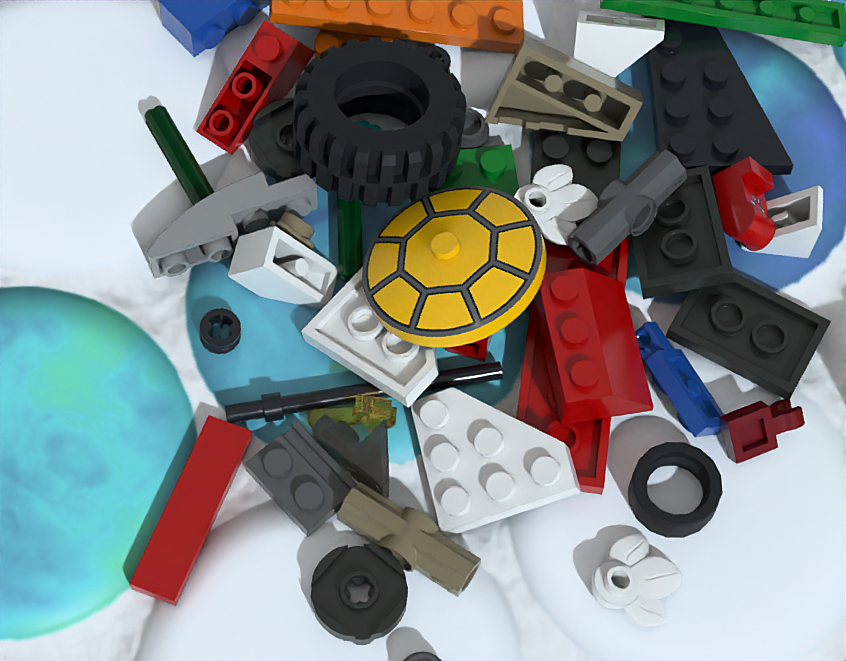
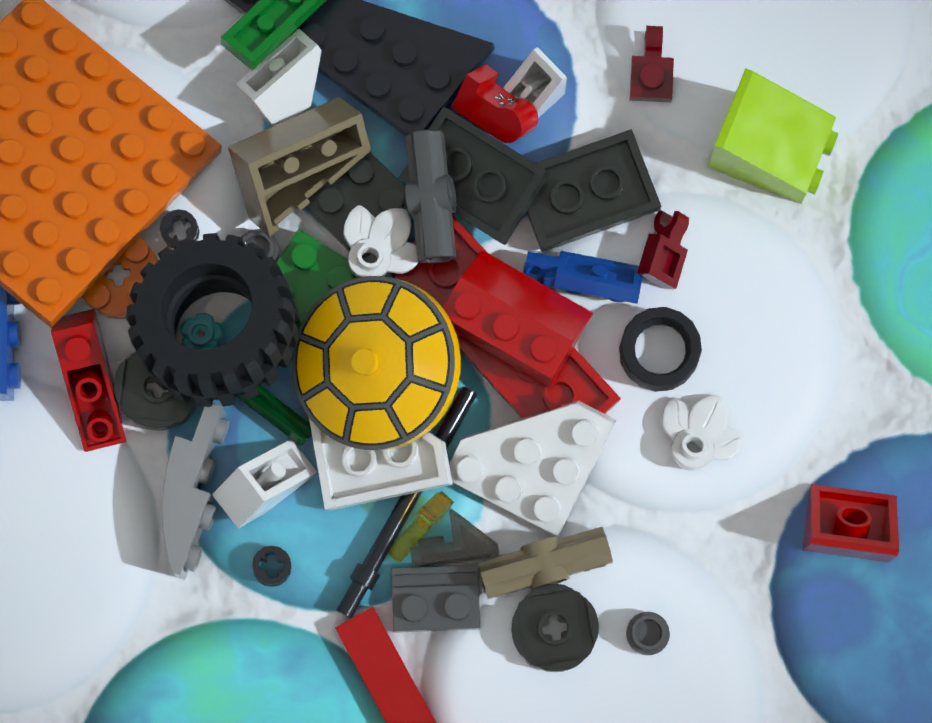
camera: 45 degrees left, 15 degrees up
dark green axle [144,105,214,206] -> none
dark tan plate [268,212,315,250] -> none

